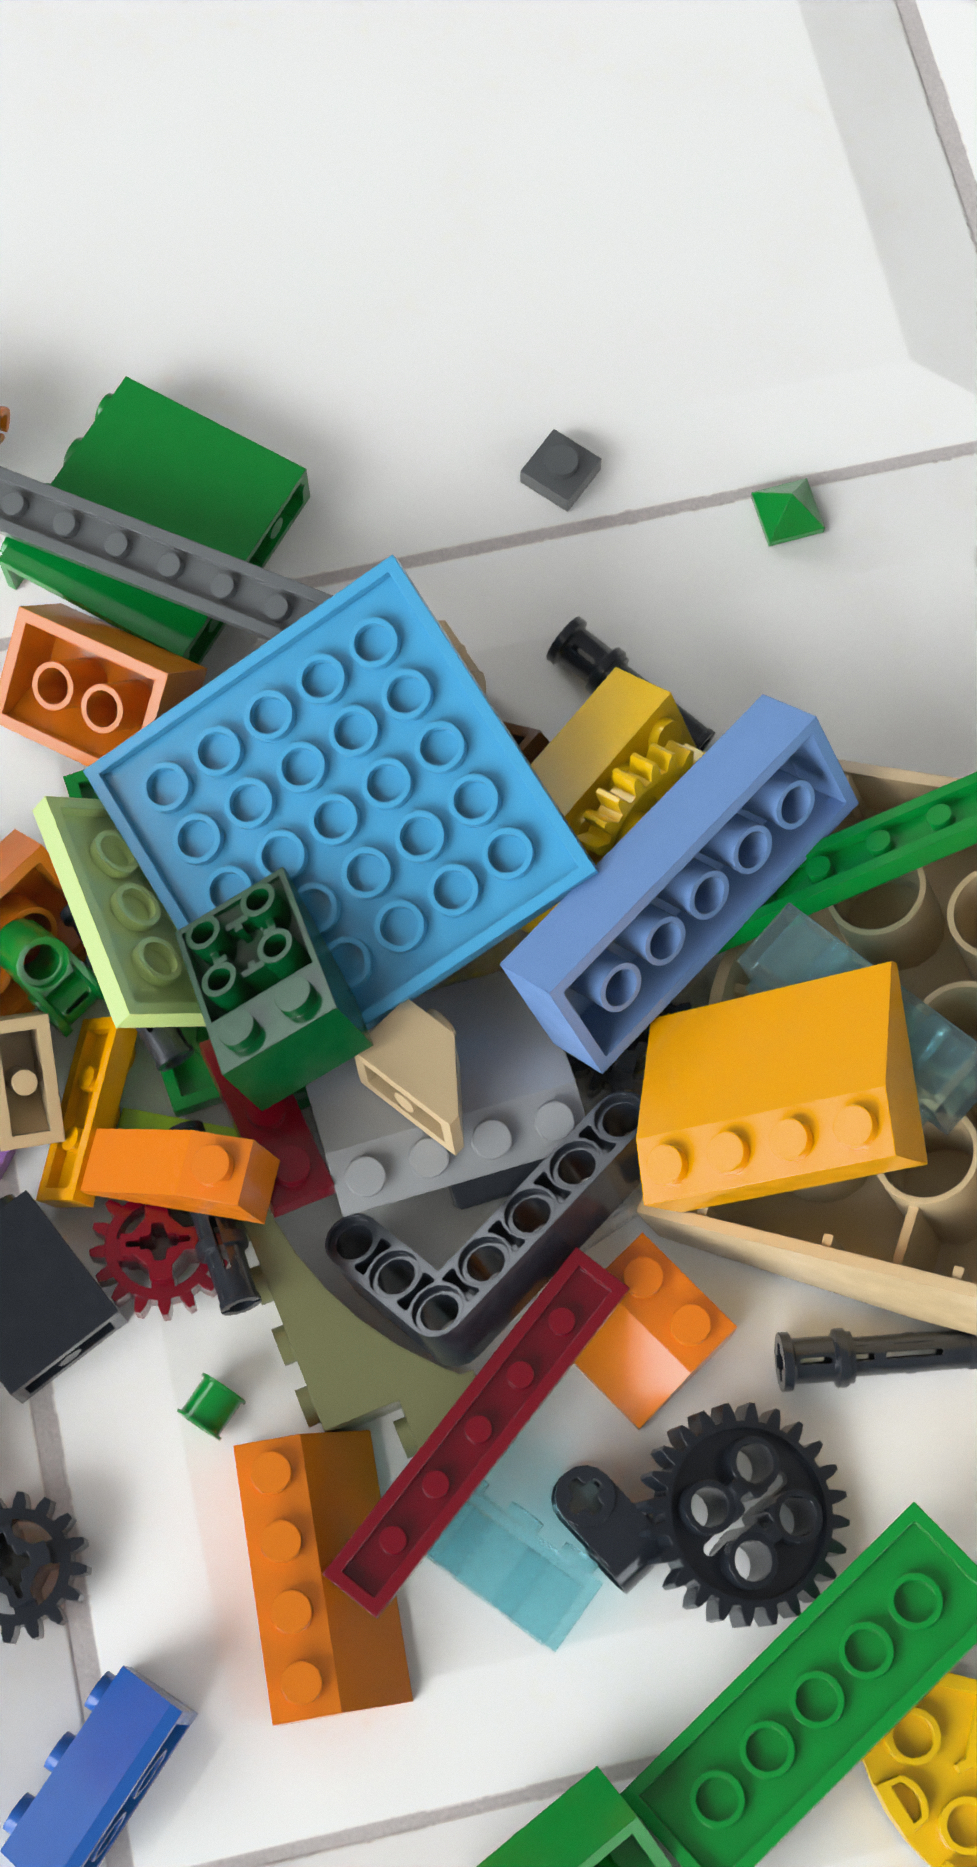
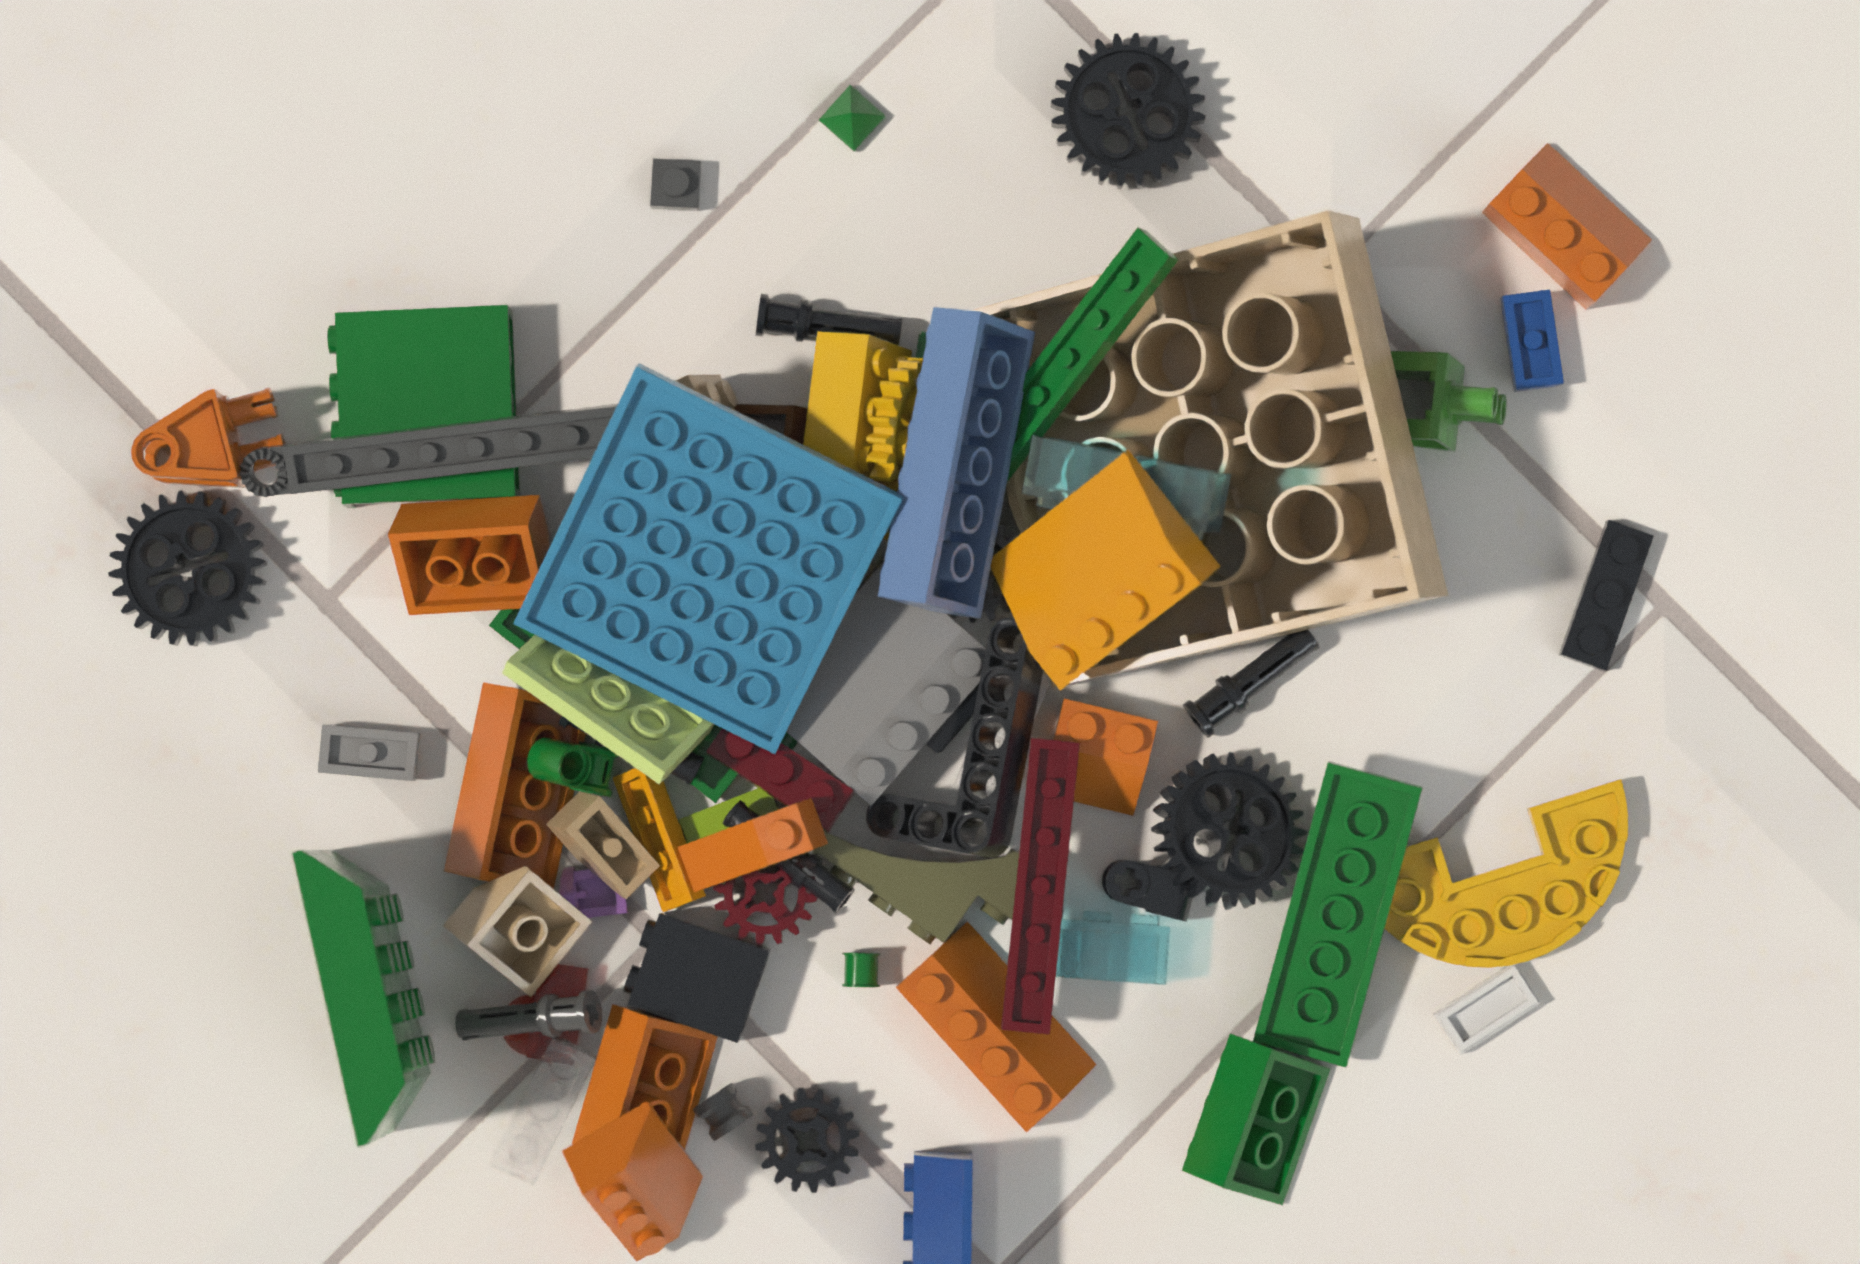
camera: 30 degrees left, 15 degrees up
dark green slope [175,867,373,1111] -> none
tan slope [354,999,464,1156] -> none

